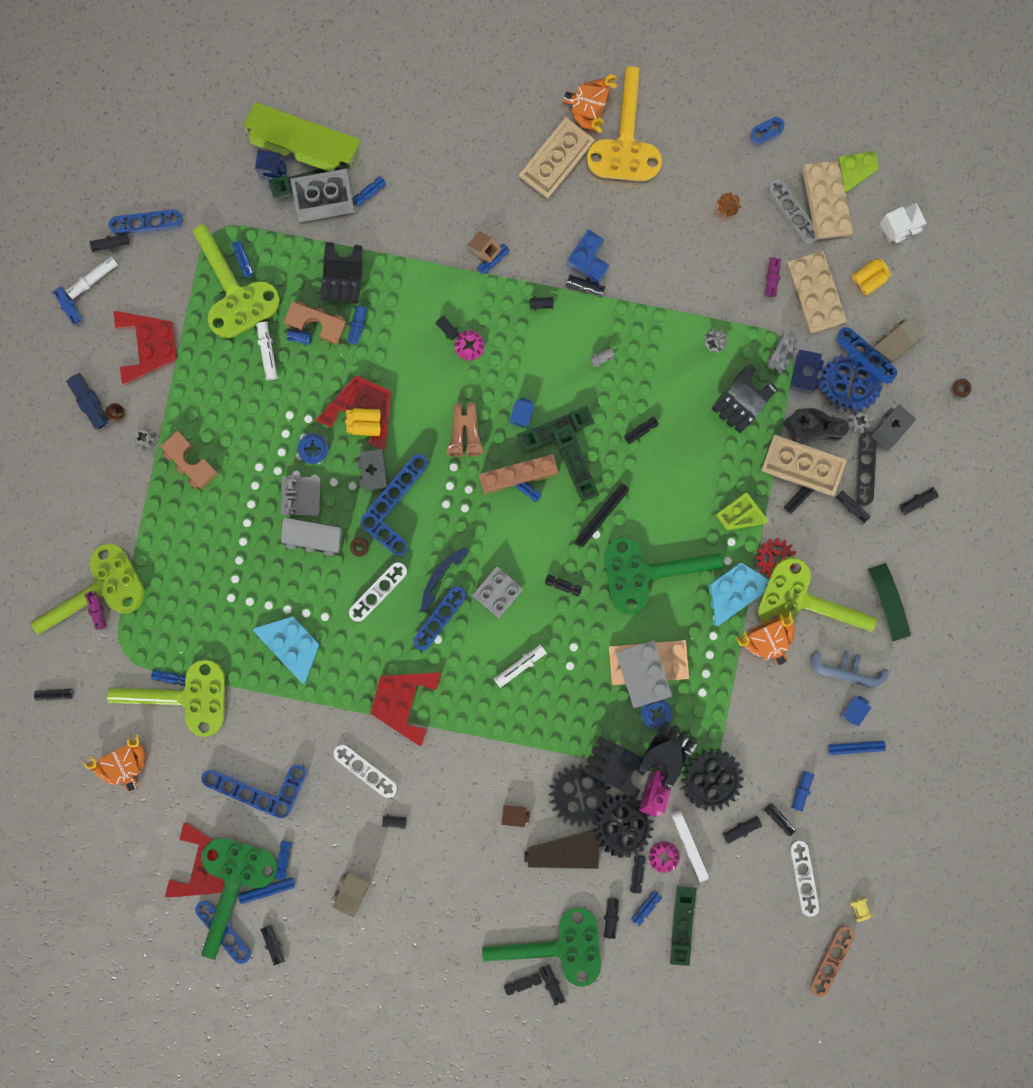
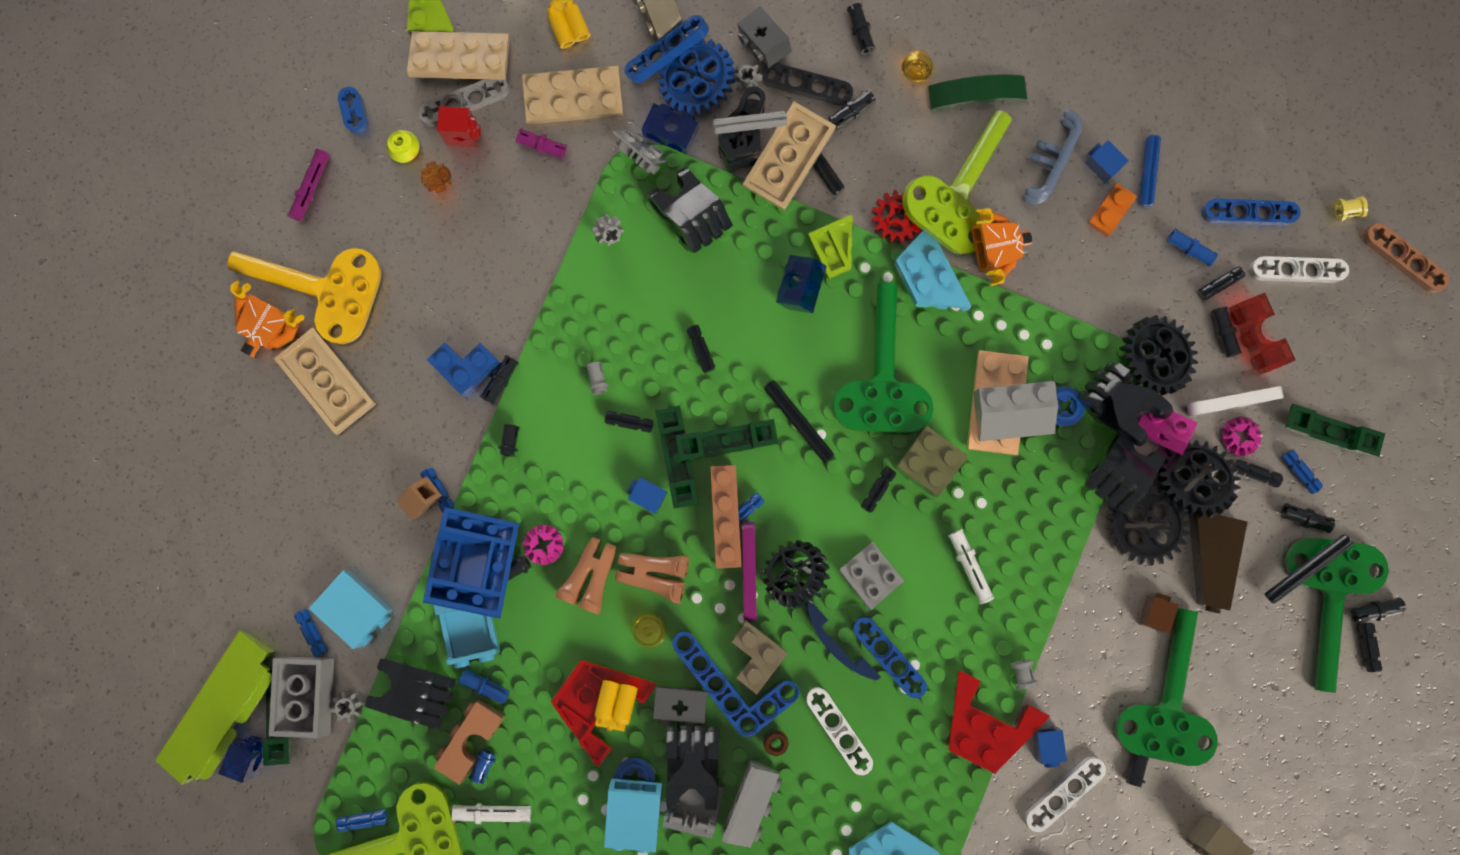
camera: 80 degrees left, 0 degrees up
none -> magenta pin [287,149,331,222]
none -> medium azure brick [308,570,393,649]
none -> light grey gear [331,691,365,723]
none -> neon yellow cone [386,130,419,163]
none -> blue slope [423,507,519,619]
none -> medium azure panel [434,605,501,669]
none -> red brick [437,106,481,147]
none -> nougat piece [554,537,616,615]
none -> medium azure brick [604,779,662,853]
none -> black axle [605,410,654,433]
none -> clear yellow cone [632,613,666,648]
none -> black piece [666,726,719,810]
none -> light grey axle [713,111,787,134]
none -> dark tan brick [732,621,788,694]
none -> magenta beam [742,522,757,621]
none -> black gear [762,540,830,609]
none -> clear blue brick [776,255,827,313]
none -> olive brick [894,426,968,498]
none -> clear yellow cone [901,49,934,82]
none -> light grey bush [1010,659,1038,690]
none -> blue brick [1033,727,1067,768]
none -> orange plate [1087,183,1137,237]
none -> green piece [1115,608,1218,766]
none -> blue beam [1201,198,1301,226]
none -> clear red arch [1229,292,1296,375]
none -> black axle [1264,534,1354,604]

